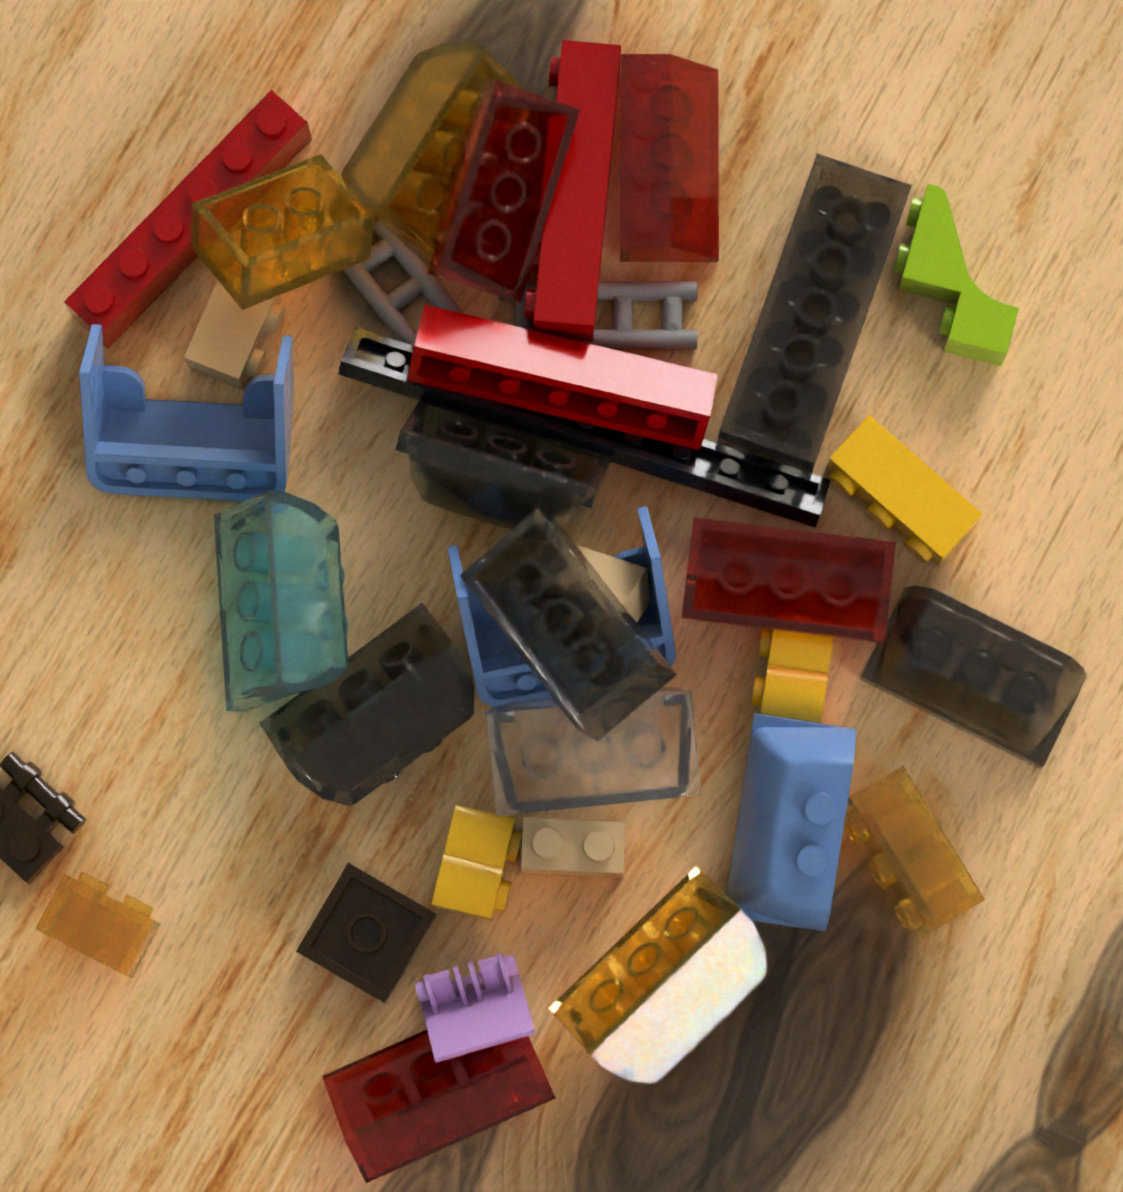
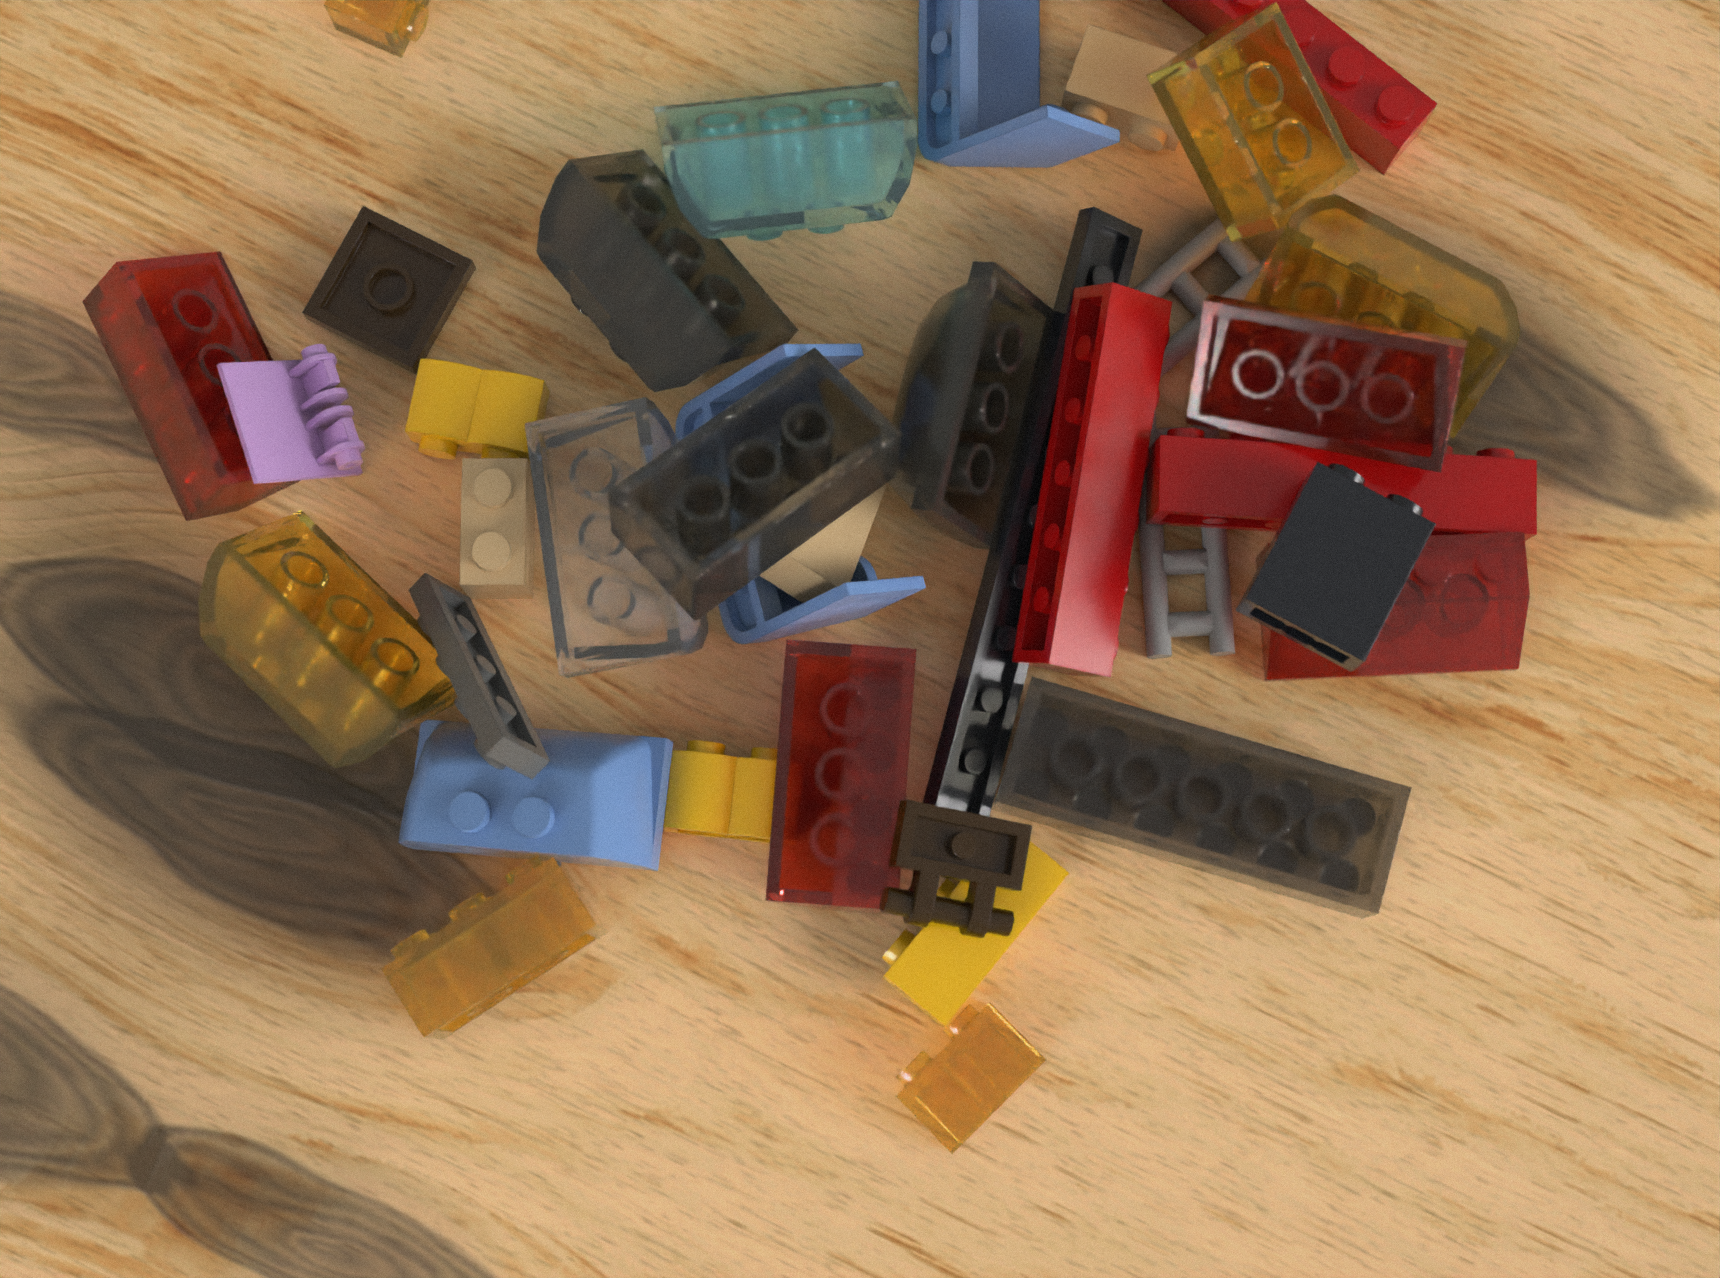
camera: 80 degrees right, 0 degrees up
clear smoke windscreen [859,585,1087,769] -> none
lime arch [893,183,1019,366] -> none
none -> dark grey plate [408,573,550,779]
none -> dark brown plate [880,800,1032,938]
none -> clear yellow brick [895,1003,1046,1154]
none -> black brick [1236,462,1436,672]

